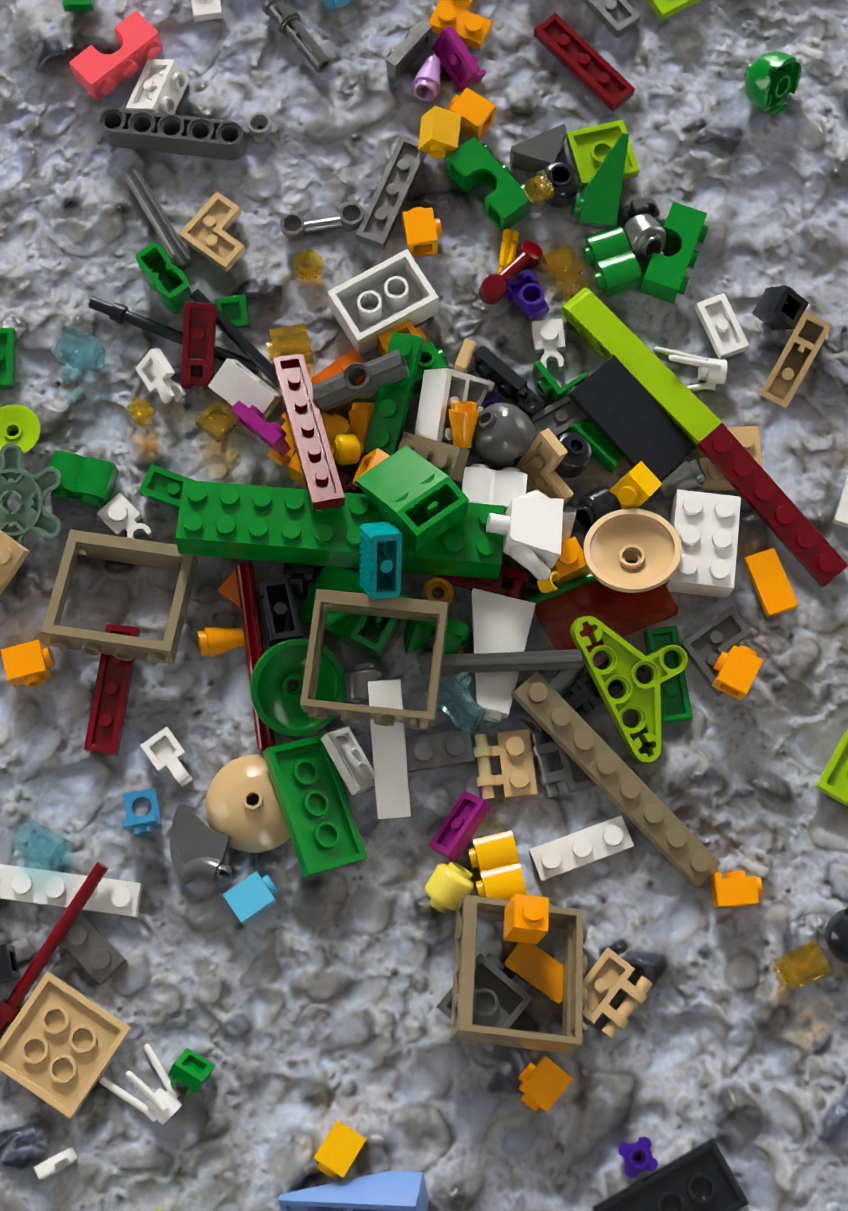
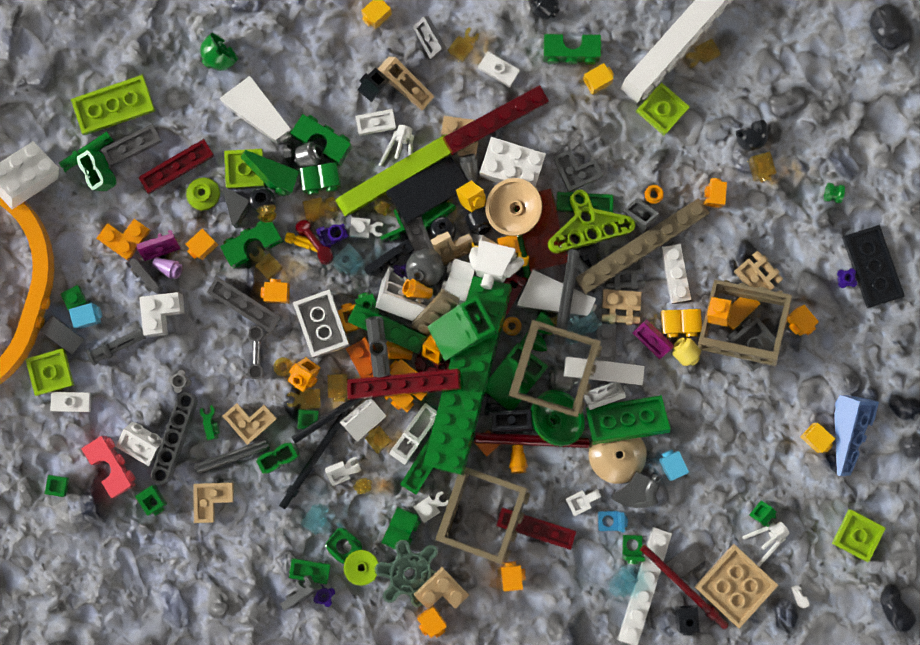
camera: 80 degrees left, 10 degrees up
dark red plate [181,302,217,391] -> none
magenta plate [231,400,291,458] -> none
yellow piece [332,433,364,465] -> none
teal brick [359,522,402,599] -> none
yellow brick [418,106,461,158] -> none
tan tile [454,338,476,374] -> none
light orange brick [711,645,763,701] -> none
light orange tile [743,548,799,618] -> none
none -> green brick [135,485,167,516]
none -> white brick [139,292,185,337]
none -> lime piece [186,177,220,211]
none -> tan plate [193,482,234,523]
none -> green plate [200,405,220,440]
none -> white slope [219,76,292,144]
none -> clear yellow plate [249,246,283,281]
none -> clear yellow plate [287,389,321,409]
none -> light orange brick [288,357,321,392]
none -> green piece [325,527,362,564]
none -> clear light blue brick [333,244,363,275]
none -> clear yellow plate [373,200,392,216]
none -> white slope [389,403,437,465]
none -> green bracket [622,535,645,564]
none -> dark grey slope [623,198,661,233]
none -> light orange plate [644,185,664,204]
none -> green wheel [824,183,845,204]

